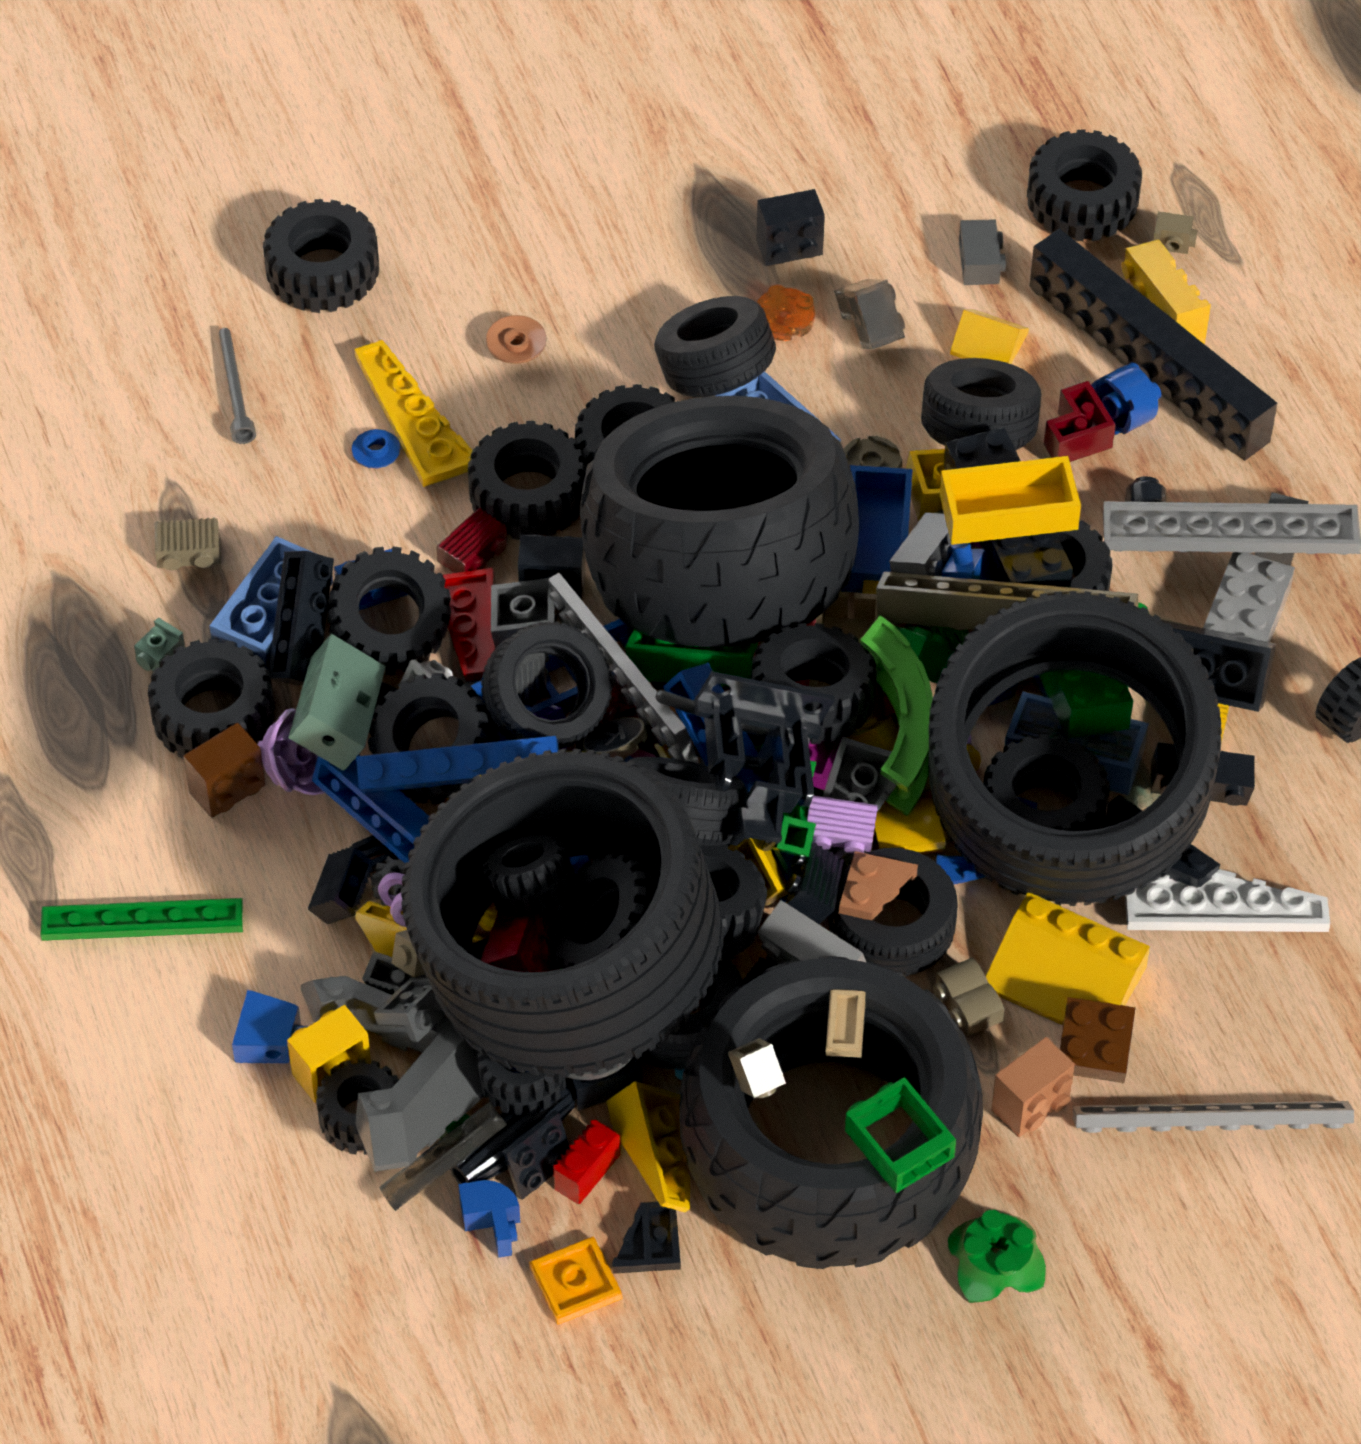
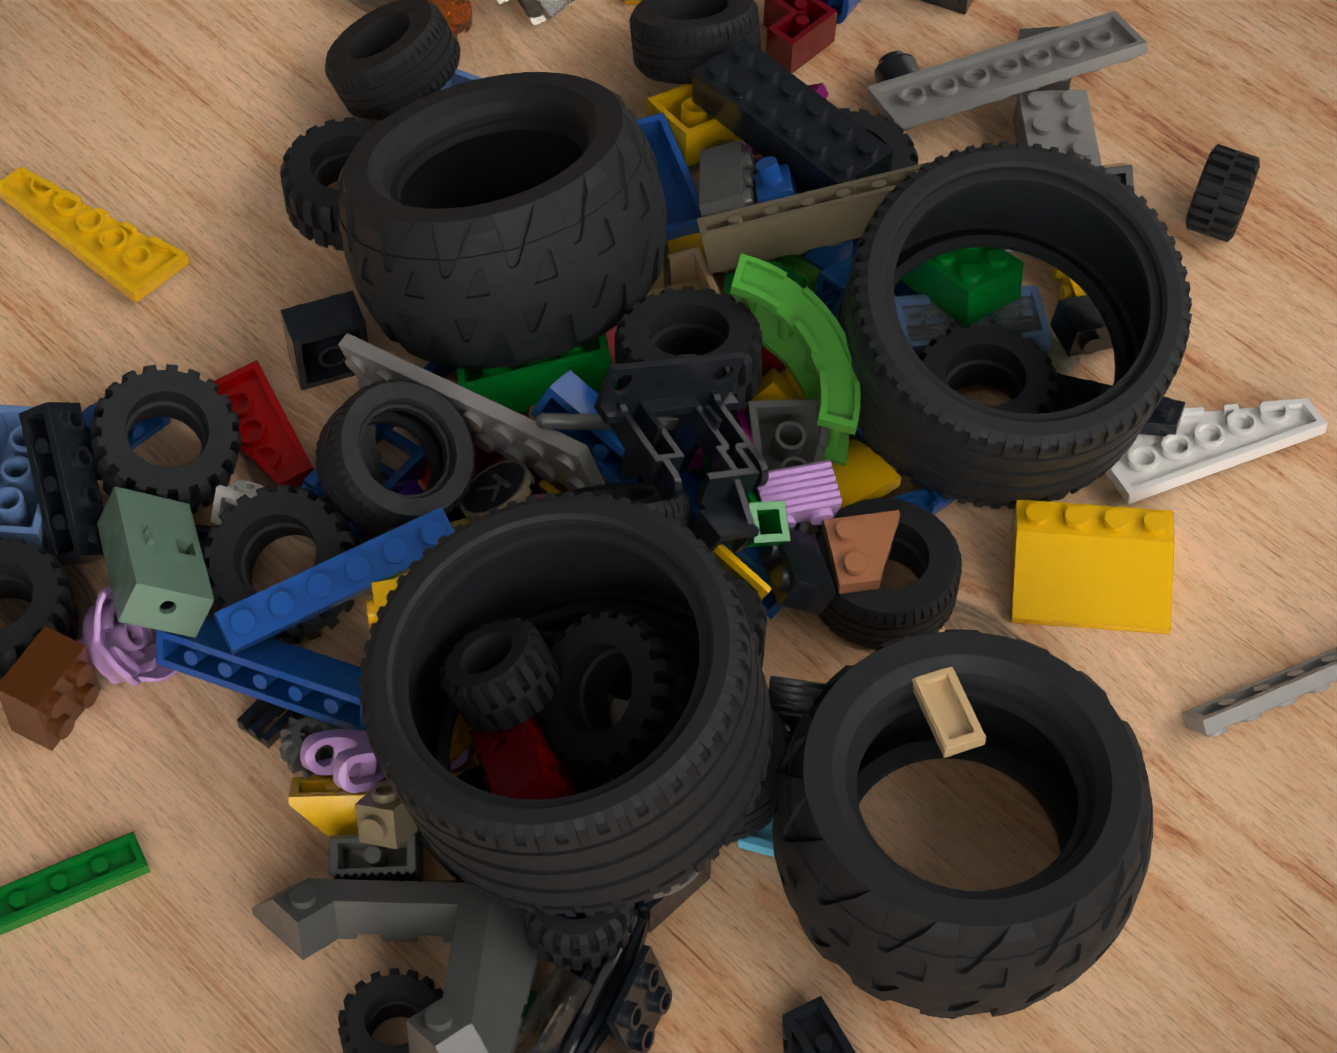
camera: 25 degrees left, 0 degrees up
blue torso [232,990,308,1064] -> none
yellow brick [287,1004,371,1103] -> none
black brick [308,846,375,924] -> none
blue piece [351,429,401,469] -> none
dark grey bracket [374,977,446,1042] -> none
dark red brick [436,508,507,573] -> none
black tyre [468,421,587,540] -> none
nougat dish [486,315,547,364] -> none
dark grey brick [491,578,561,648] -> none
red brick [553,1120,621,1204] -> none
yellow wedge [607,1081,690,1212] -> none
brick [728,1038,786,1098] -> none
light grey brick [757,900,866,965] -> none
green window [845,1077,956,1193] -> none
dark tan brick [933,958,1005,1037] -> none
yellow piece [940,456,1081,545] -> none
green brick [948,1210,1046,1303] -> none
nougat brick [991,1037,1075,1137] -> none
reddish brown brick [1060,997,1136,1083] -> none

